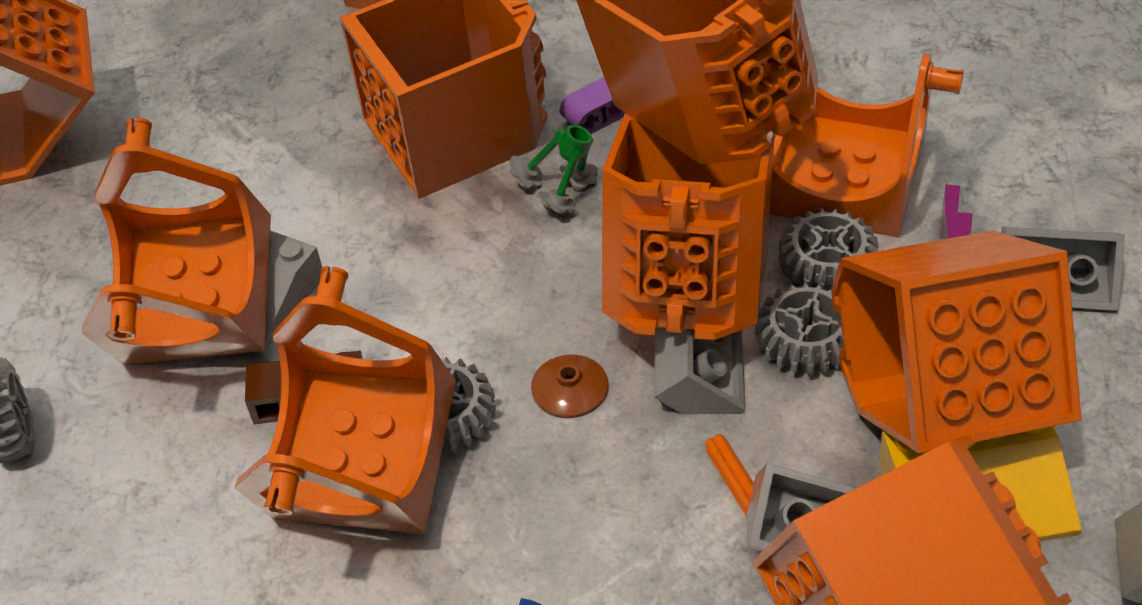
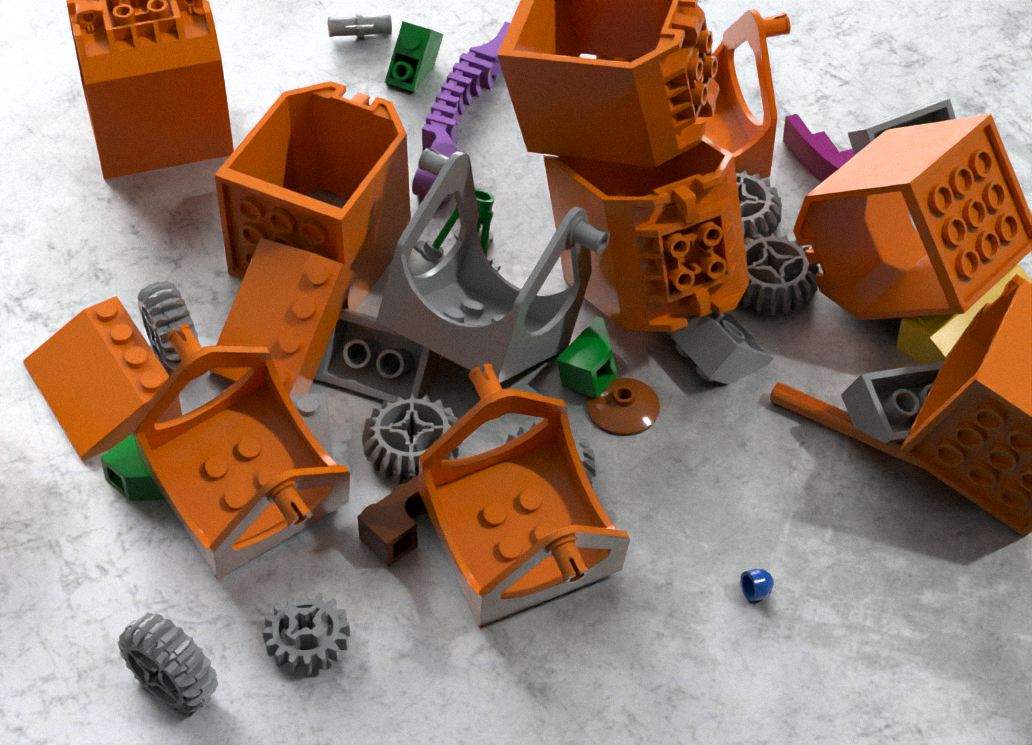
camera: 40 degrees left, 0 degrees up
none -> orange slope [23,296,182,461]
none -> light grey gear [137,280,200,376]
none -> orange slope [209,237,357,396]
none -> light grey gear [262,592,350,674]
none -> light grey slope [315,309,441,403]
none -> light grey gear [362,393,463,485]
none -> light grey piece [376,148,610,383]
none -> green slope [556,316,618,398]

